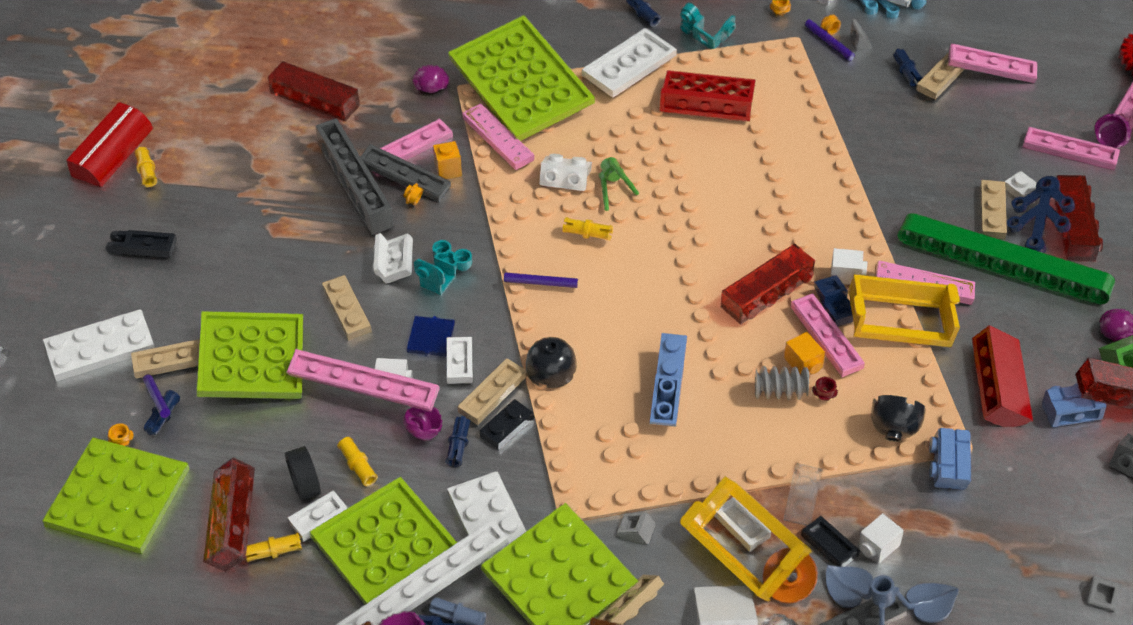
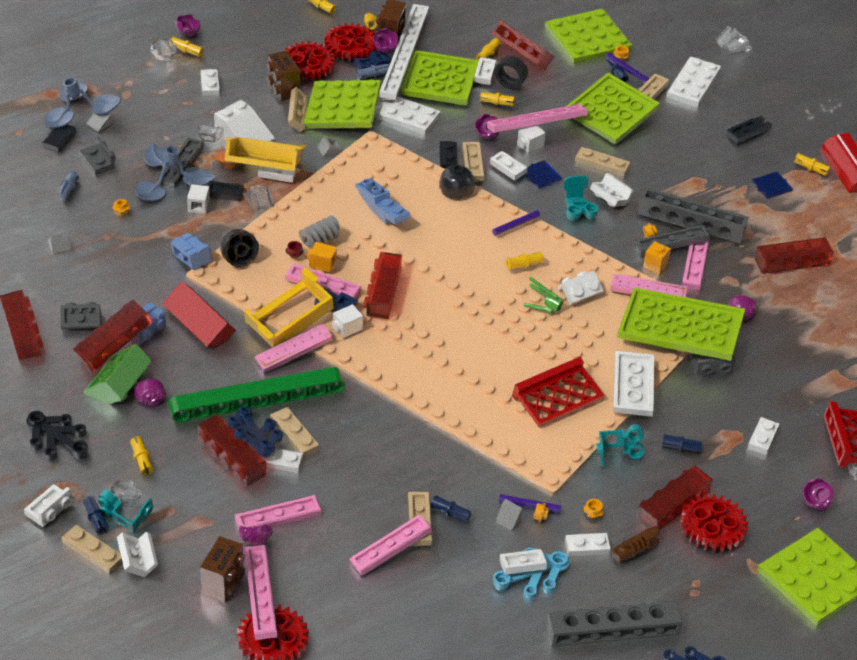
camera: 135 degrees right, 5 degrees down
dark blue axle [445,416,470,467] -> none
none -> light orange plate [112,199,131,216]
none -> clear blue piece [751,171,793,199]

